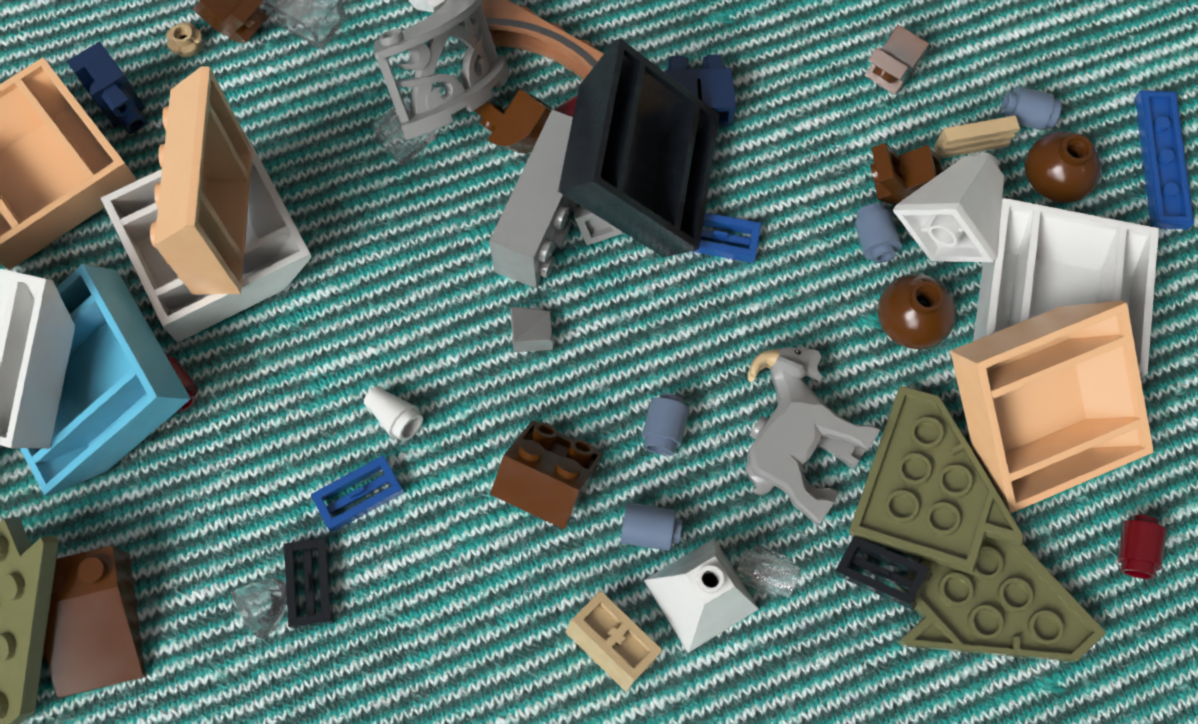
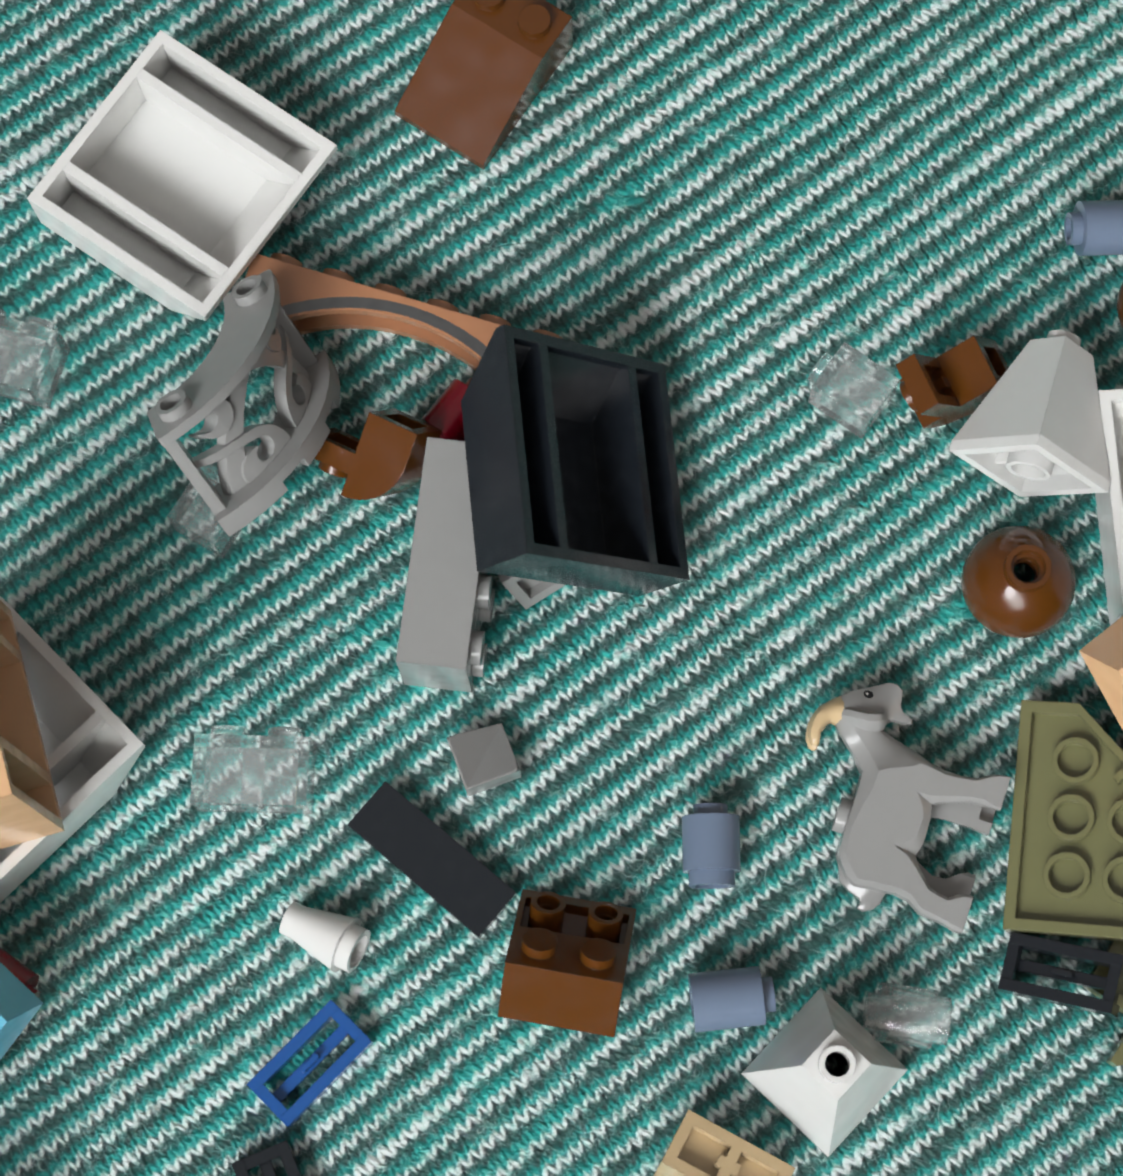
camera: 10 degrees left, 5 degrees up
dark blue hips [664,55,736,126] -> none
blue tile [690,213,761,263] -> none
sand blue brick [855,203,902,263] -> none
brick [864,24,932,95] -> none
tan tile [934,115,1020,159] -> none
none -> clear brick [190,725,316,814]
none -> black tile [347,781,517,939]
none -> clear brick [807,342,900,439]

